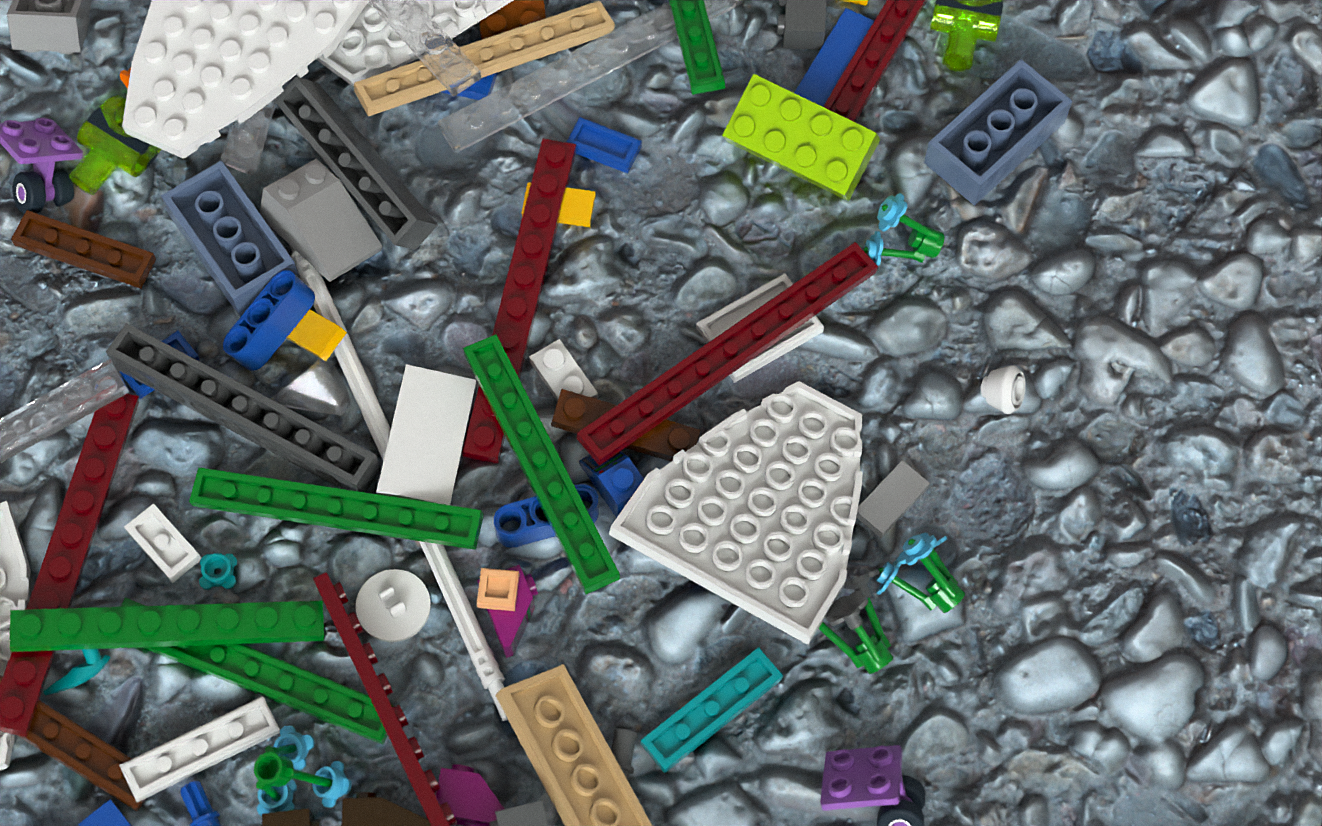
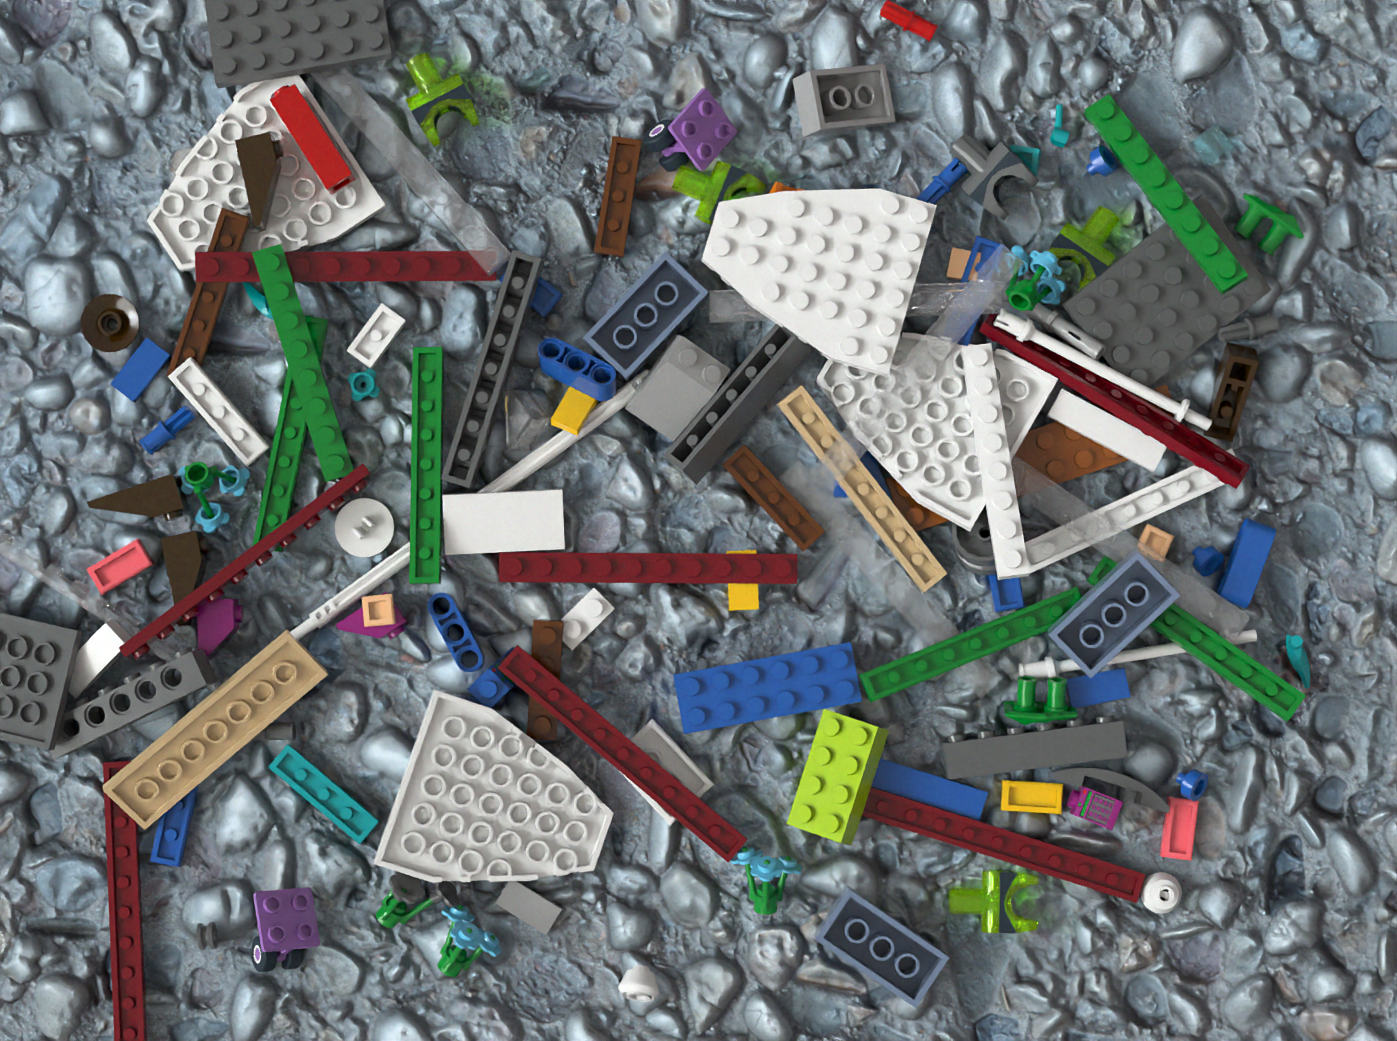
camera: 80 degrees right, 20 degrees up
green plate [463,334,620,595] -> none
blue tile [566,117,642,174] -> none
none -> blue brick [673,642,862,734]
none -> reddish brown plate [722,445,825,552]

